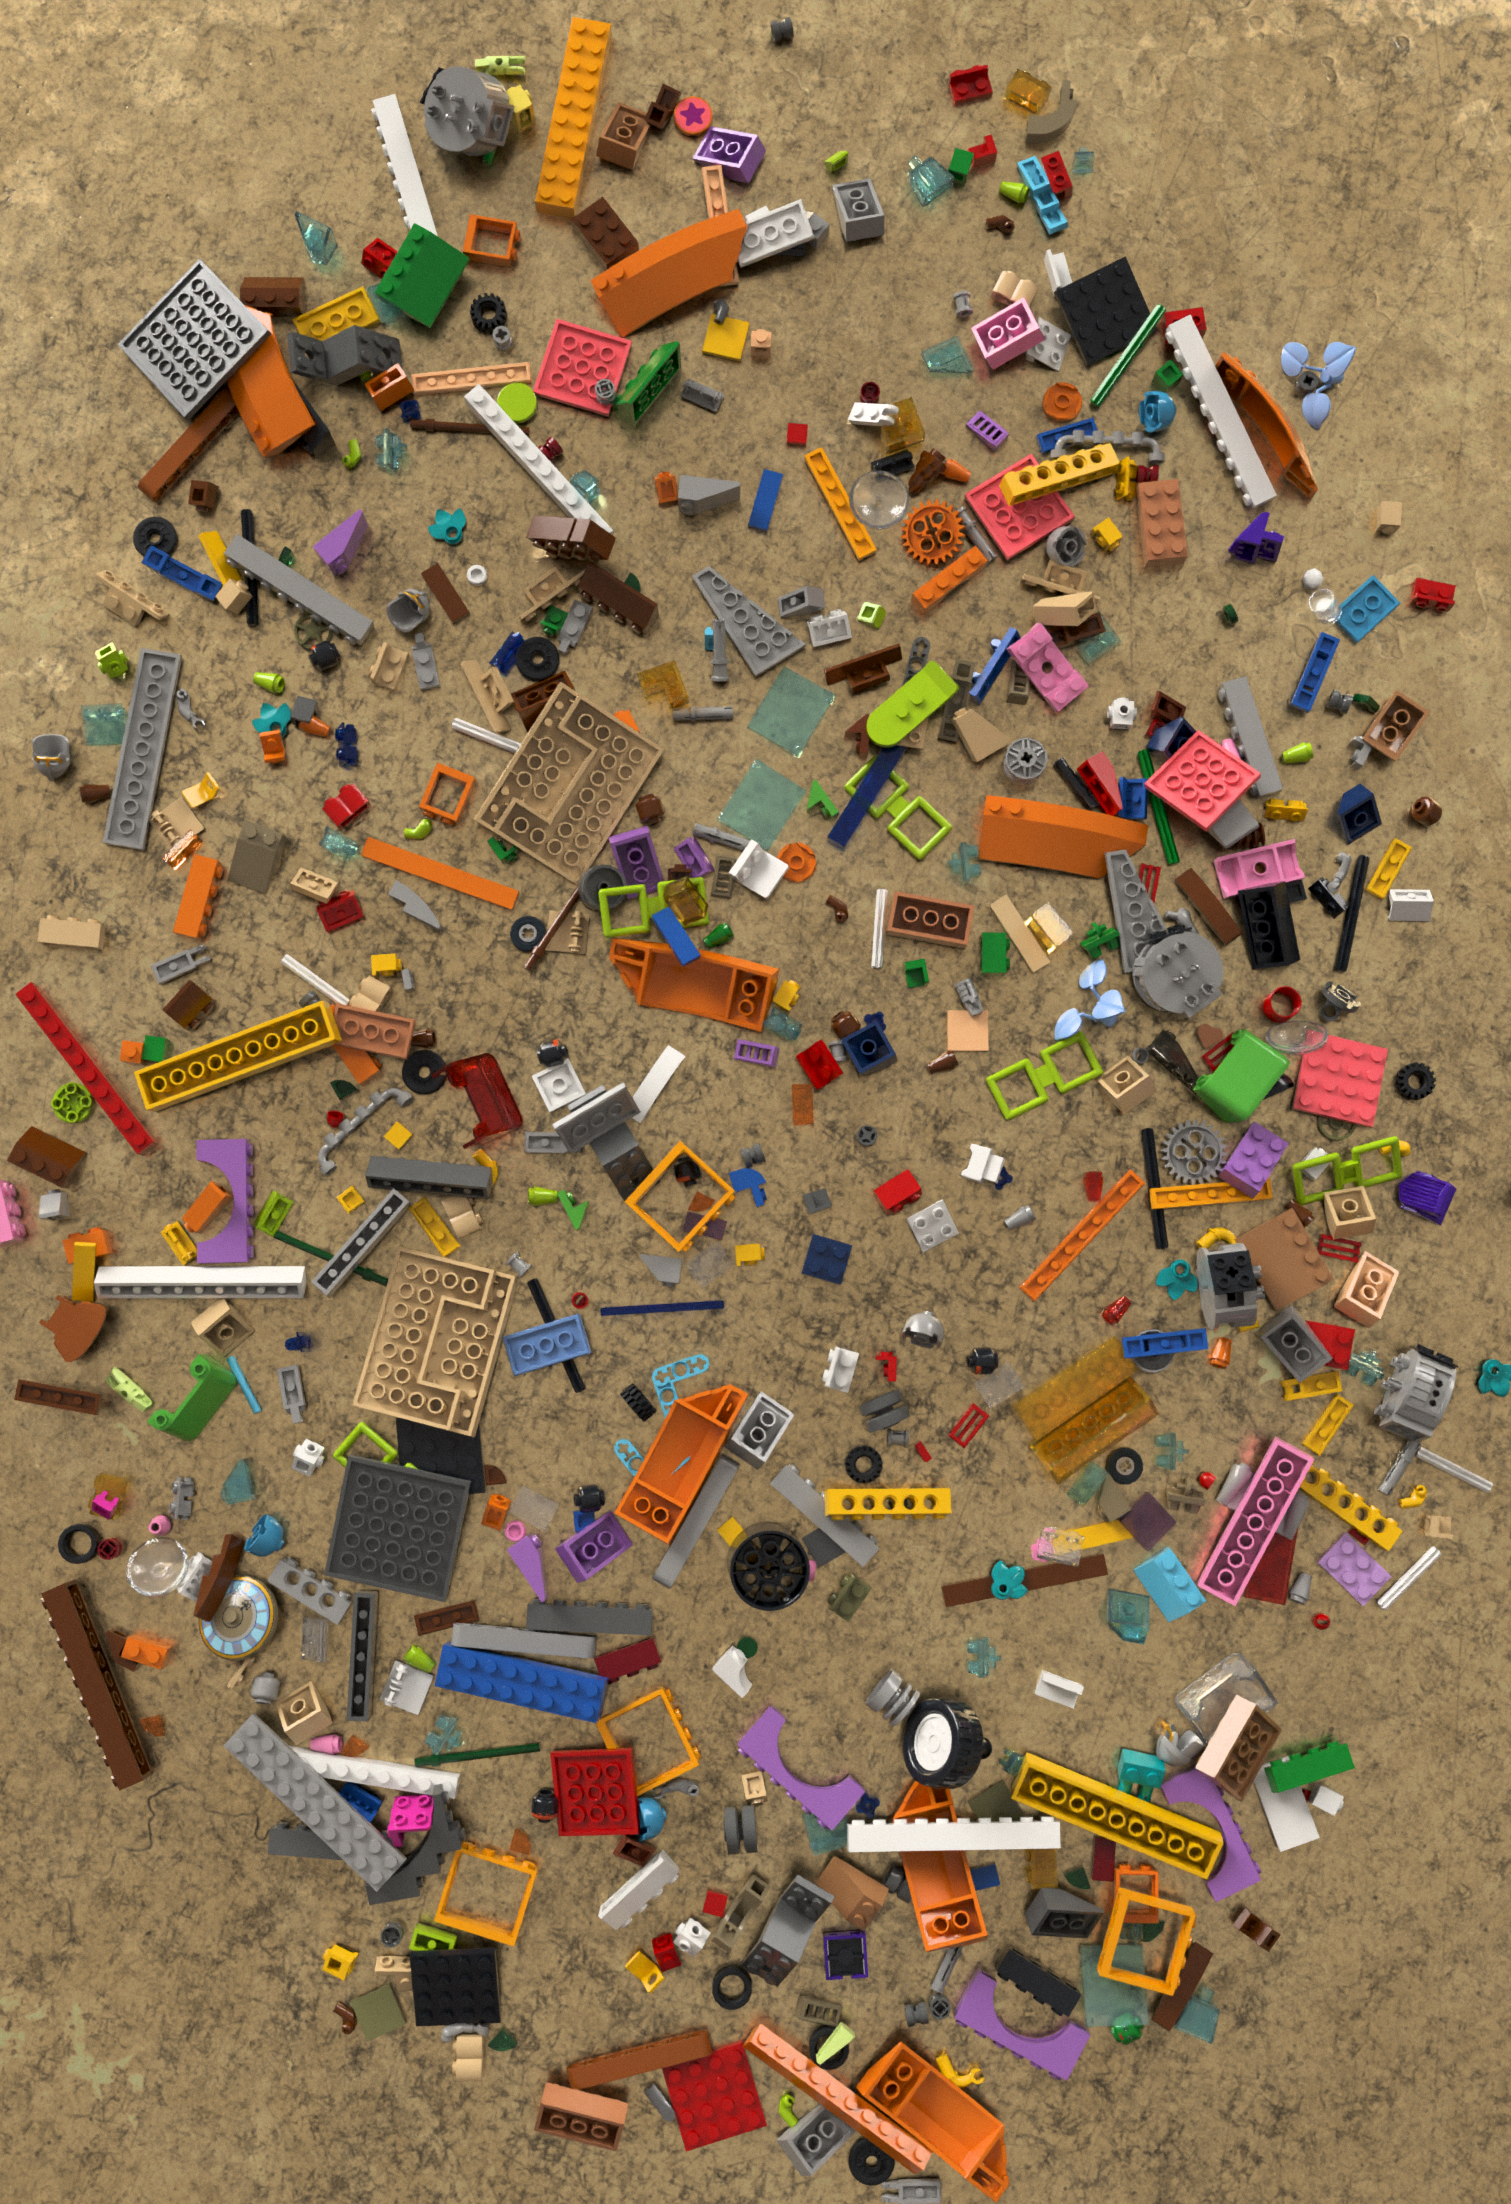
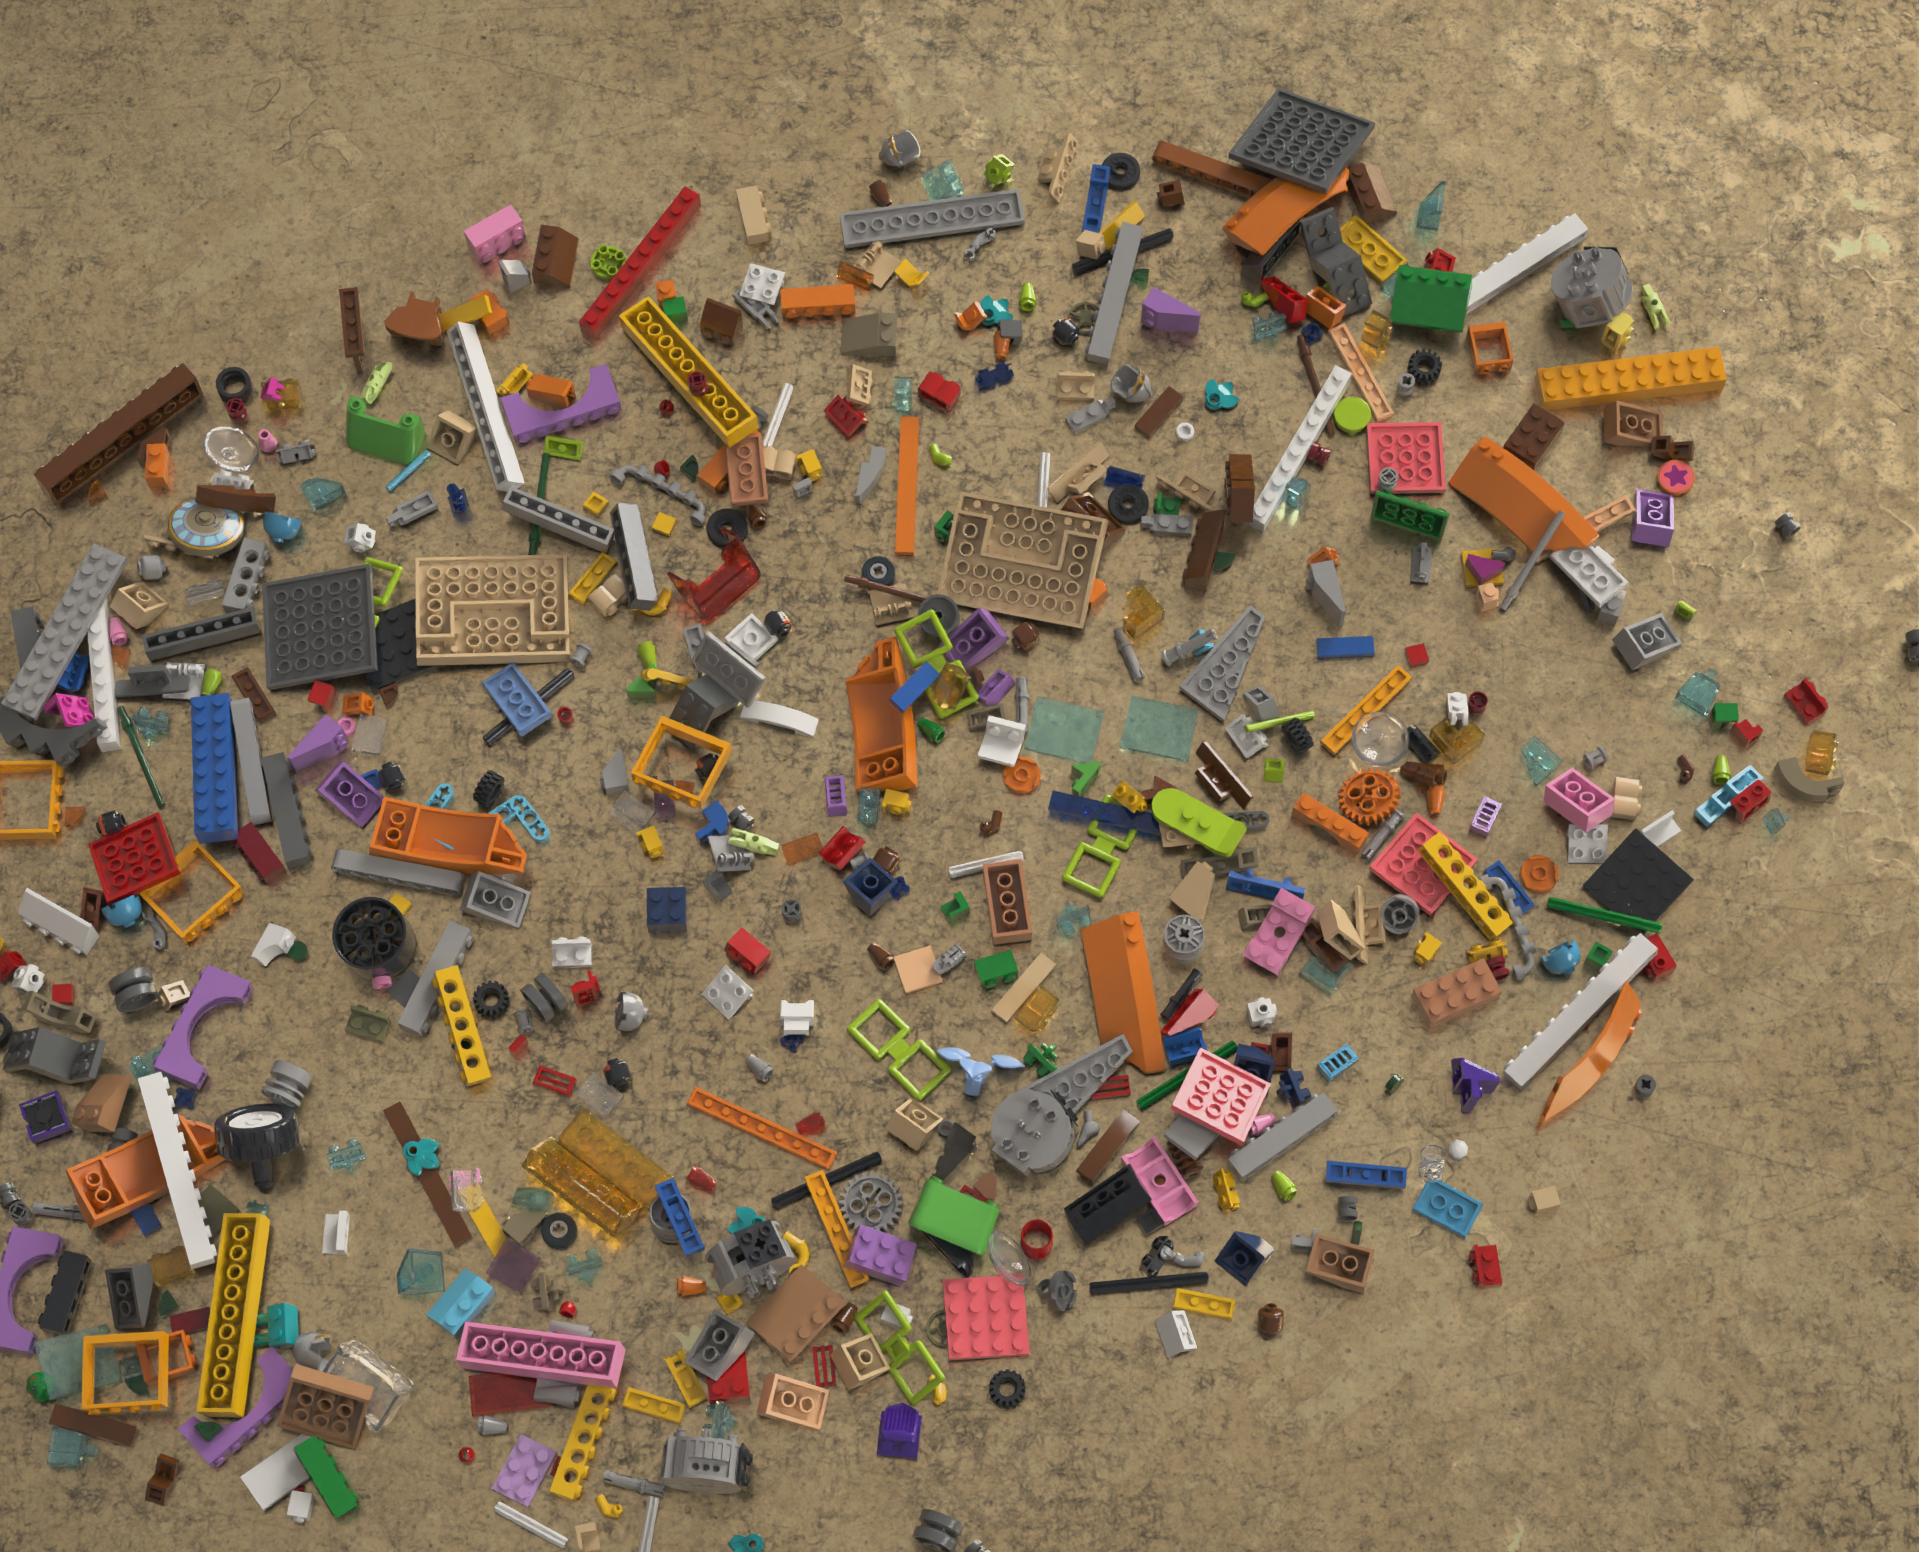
camera: 75 degrees right, 15 degrees down
orange window [419,763,477,826] -> none
clear blue tile [600,1300,724,1316] -> none
light blue plant [1281,342,1356,429] -> none
none -> dark grey bracket [114,665,191,698]
none -> dark green tile [194,1422,223,1442]
none -> red panel [307,680,336,712]
none -> yellow plate [641,668,694,691]
none -> red hinge [659,399,674,416]
none -> dark red wheel [688,371,708,397]
none -> light grey hinge [707,835,754,872]
none -> yellowish green hinge [728,828,779,856]
none -> white hinge [739,263,785,305]
none -> yellow hinge [1111,780,1148,813]
none -> lime bar [1244,710,1315,733]
none -> red slope [1260,276,1309,323]
none -> dark blue hips [1276,1068,1311,1109]
none -> black tyre [1281,717,1314,754]
none -> dark azure slope [1316,1044,1359,1082]
none -> clear yellow brick [1361,309,1393,350]
none -> magenta slope [1465,554,1505,586]
none -> light grey bar [1499,510,1565,611]

